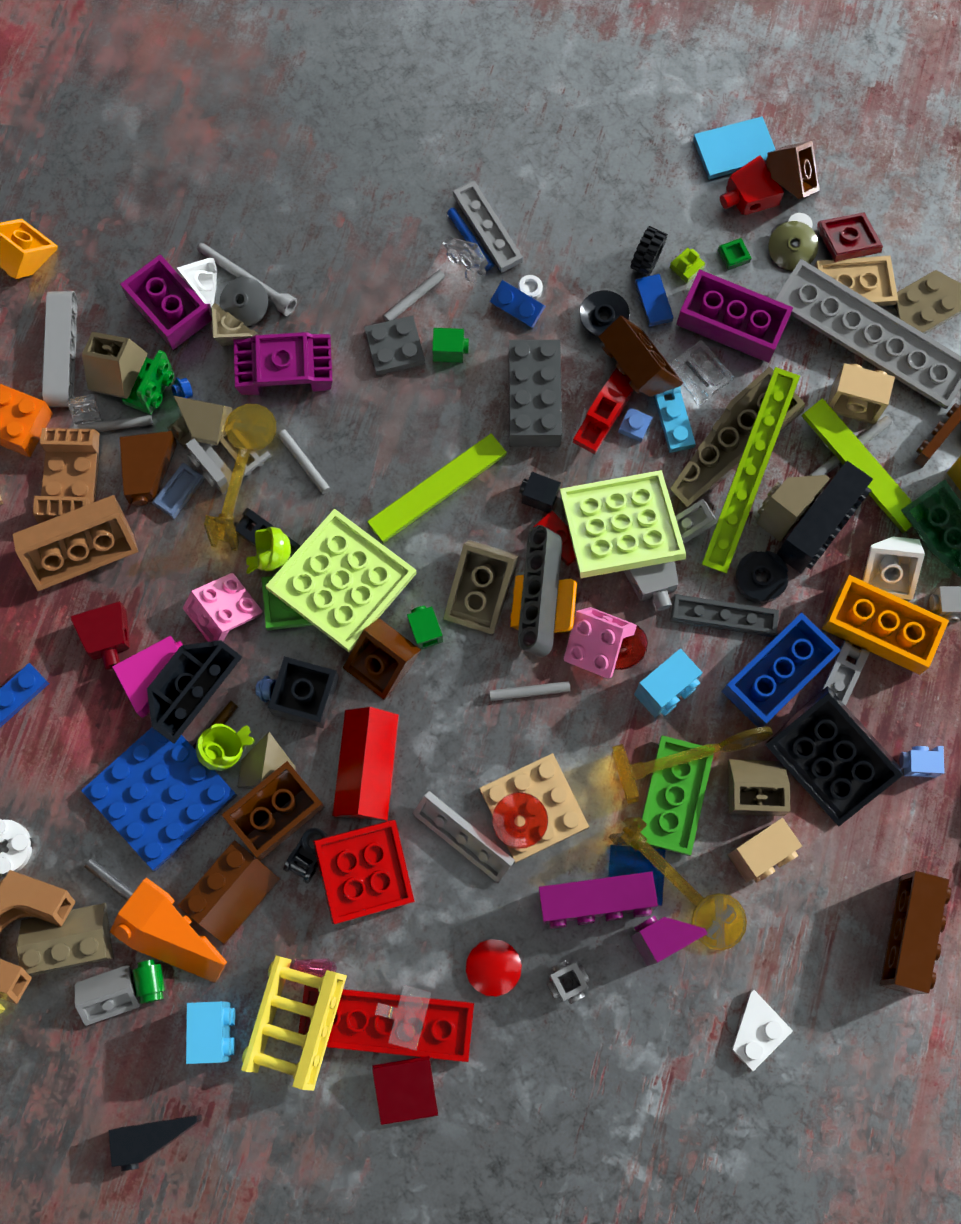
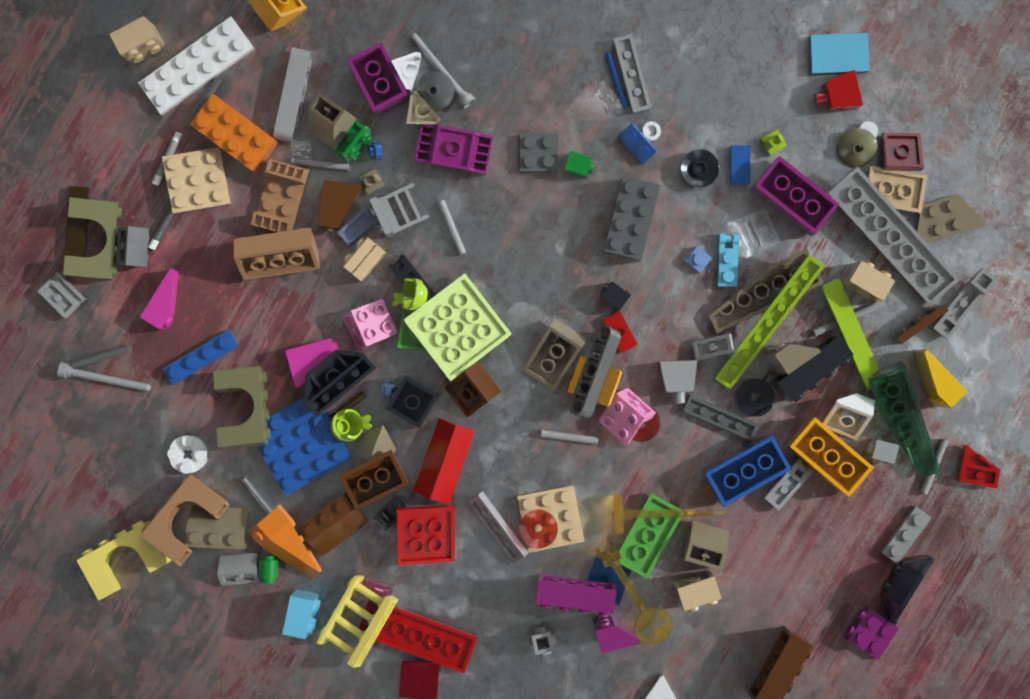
camera: 20 degrees right, 15 degrees up
dark red torso [70,601,130,670] -> none
black slope [109,1114,202,1171] -> none
dark tan slope [174,396,233,446] -> none
clear yellow piece [204,404,277,551] -> none
lime tile [367,433,507,544] -> none
clear plate [375,985,431,1050] -> none
light grey bar [383,270,445,321] -> none
green brick [407,606,443,649] -> none
red dish [466,939,522,997] -> none
yellowish green plate [560,470,686,578] -> none
red slope [572,368,634,454] -> none
reddish brown slope [599,316,684,397] -> none
black tyre [630,226,668,276] -> none
medium azure brick [634,648,703,718] -> none
green tile [718,238,752,270] -> none
black slope [765,686,903,826] -> none
reddish brown slope [766,141,820,199] -> none
light blue brick [899,746,944,778] -> none
none -> olive arch [213,366,271,450]
none -> tan brick [343,237,387,281]

